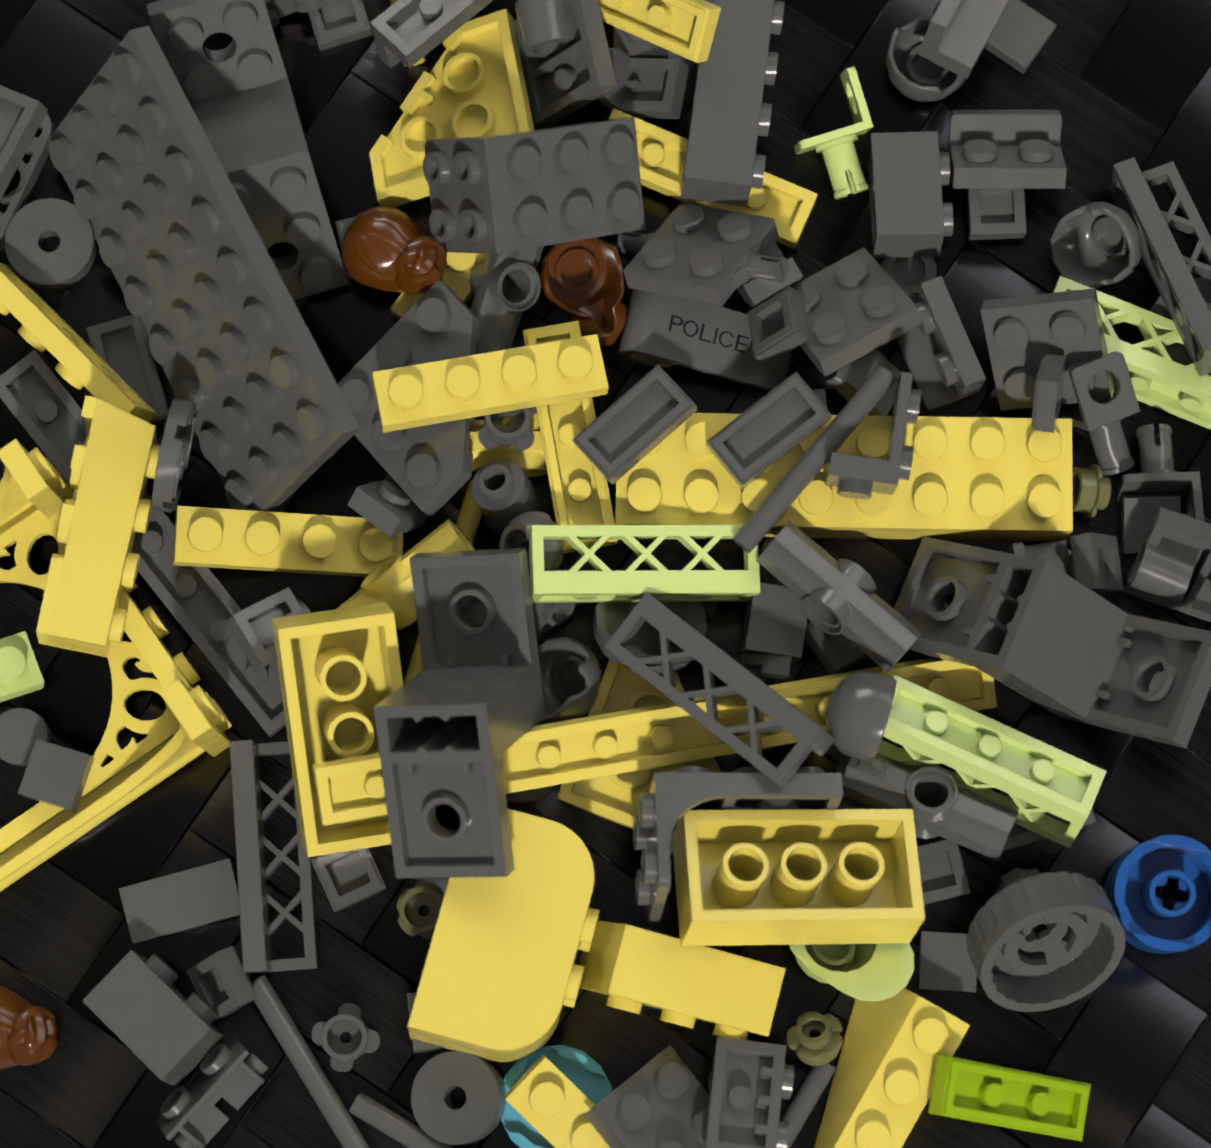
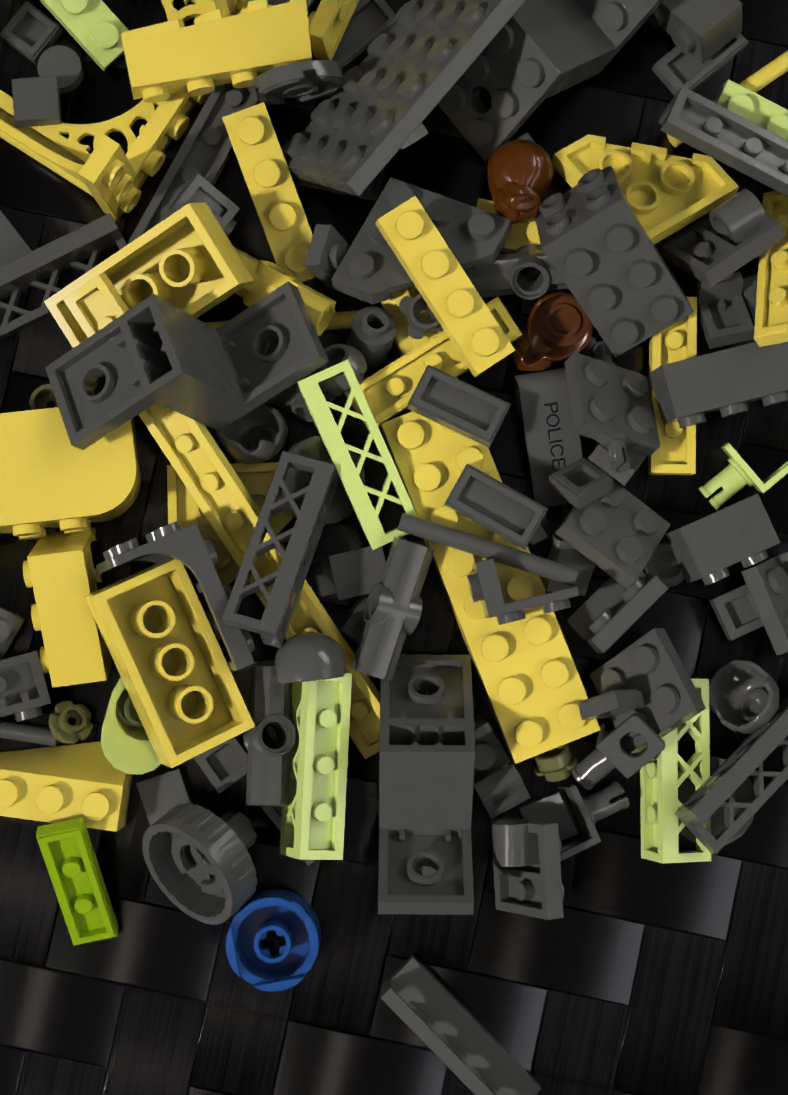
camera: 65 degrees right, 5 degrees up
dark grey tile [311,848,387,913] -> none

